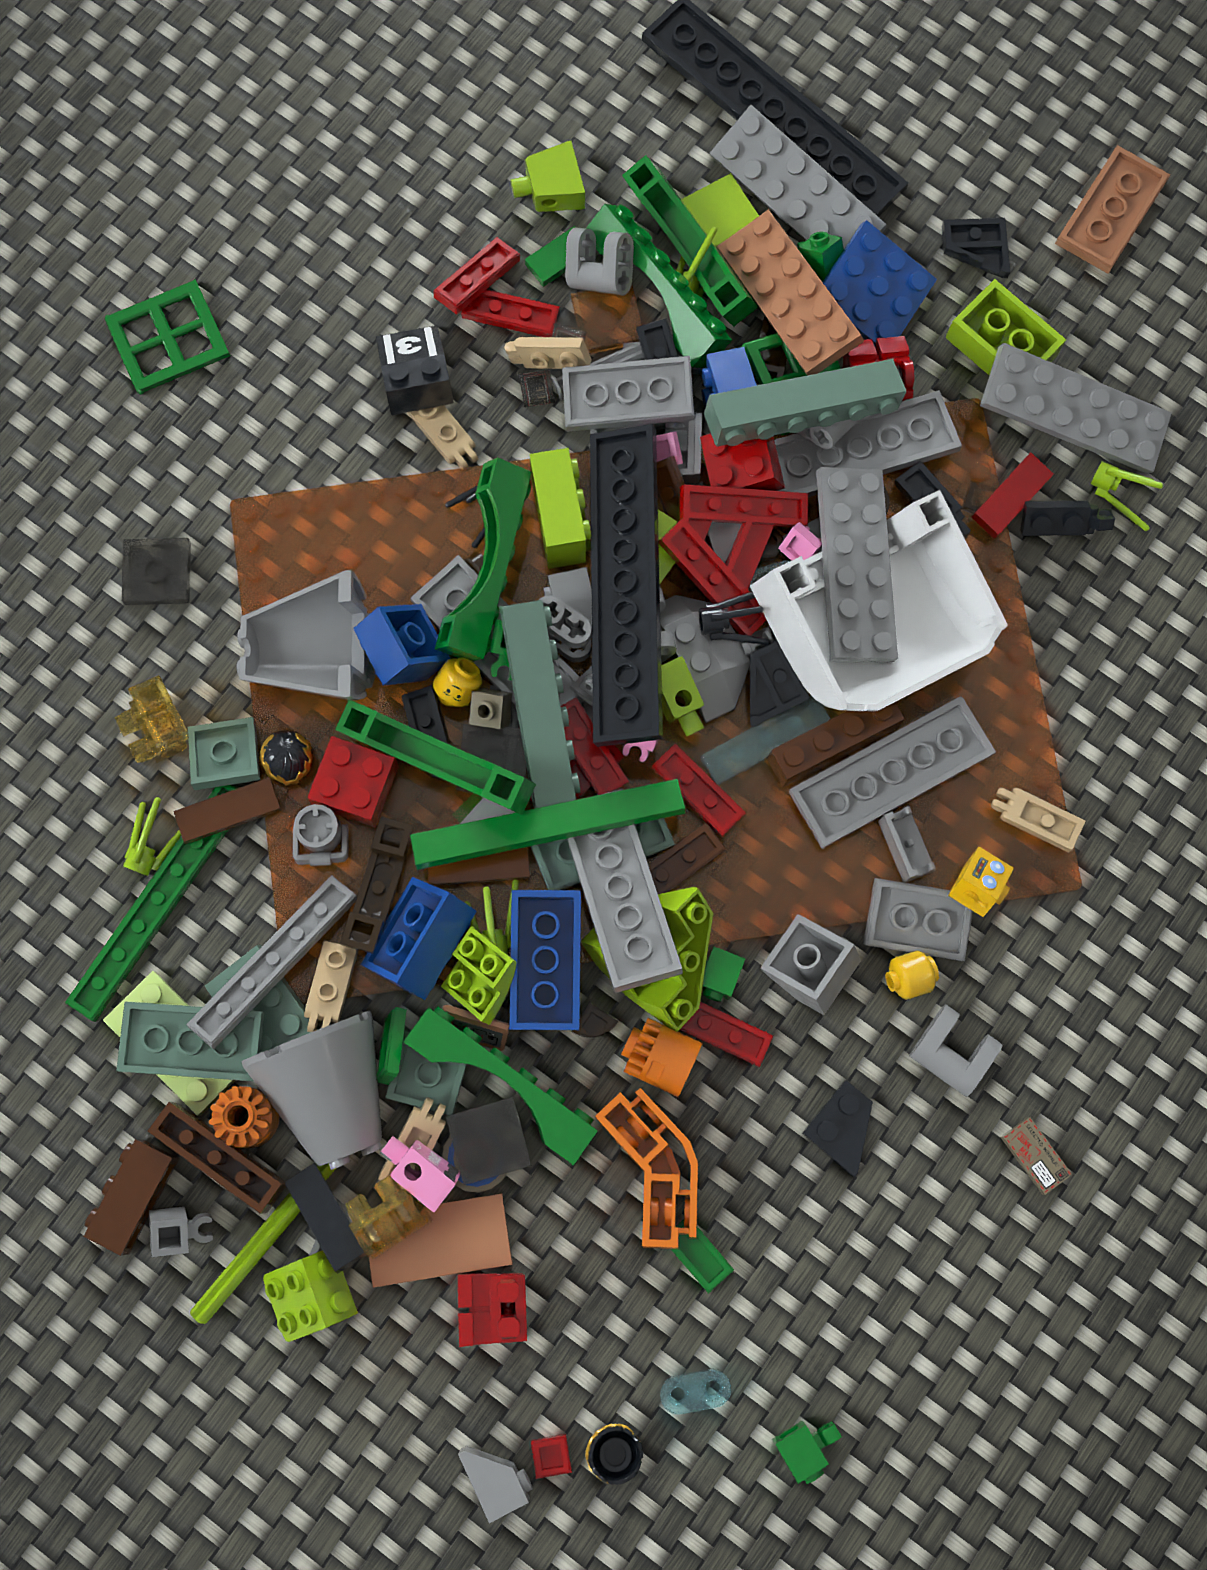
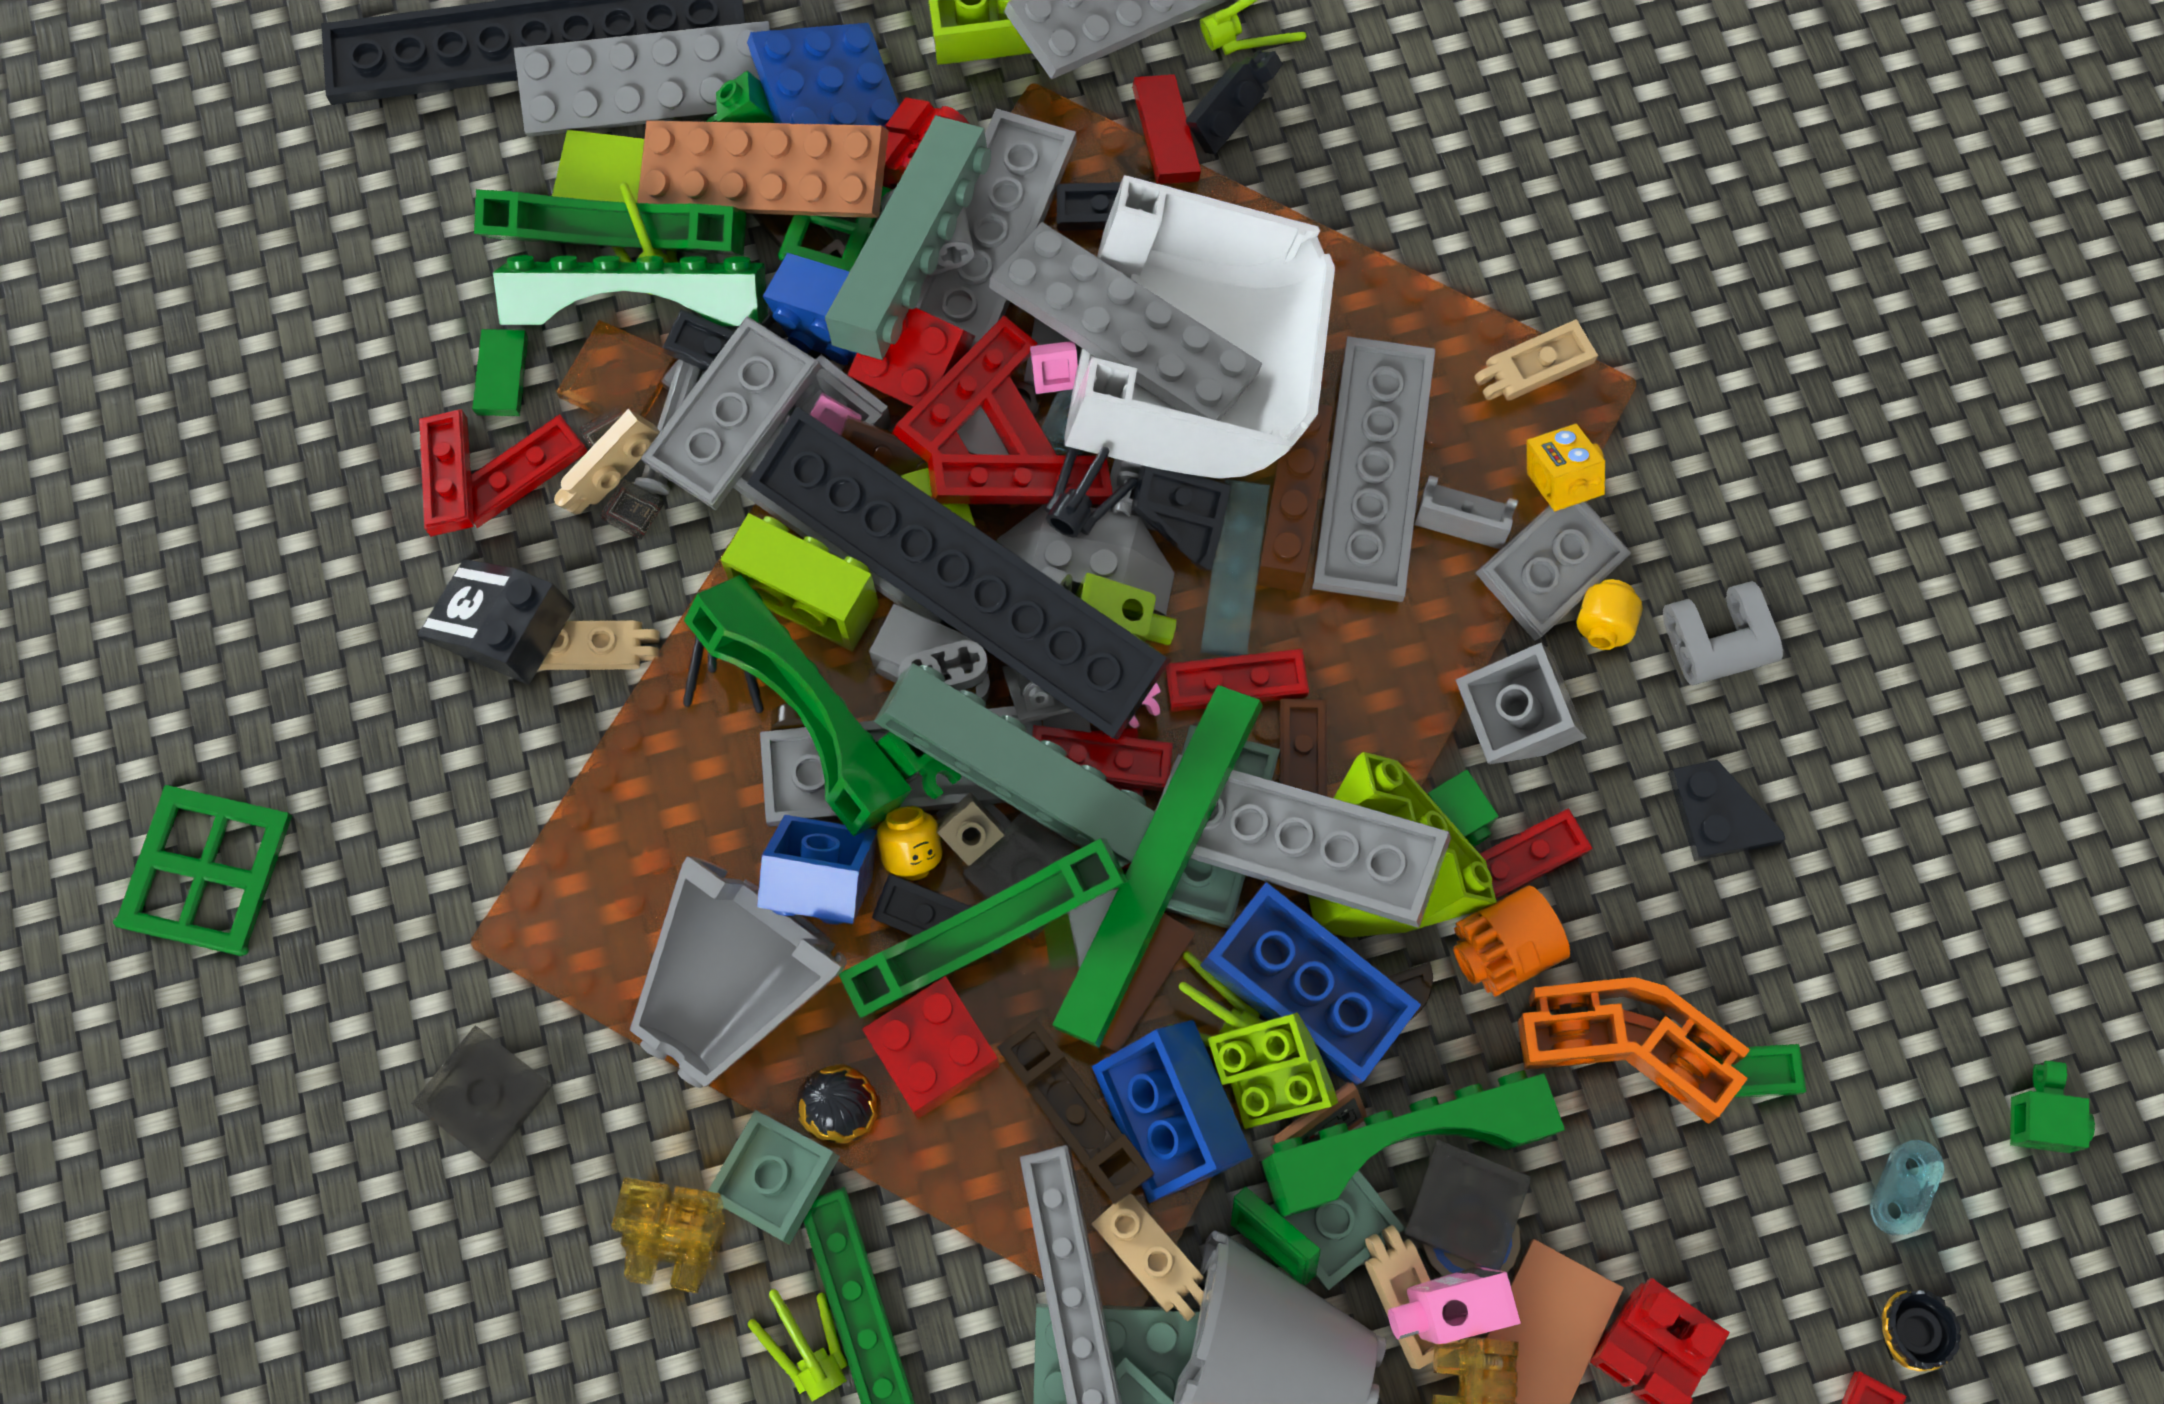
camera: 50 degrees left, 5 degrees down
reddish brown tile [173,777,282,844] -> none
light grey piece [293,804,348,866] -> none
lime torso [510,141,585,212] -> none
light grey connector [565,227,634,295] -> none
tile [1000,1117,1072,1195] -> none

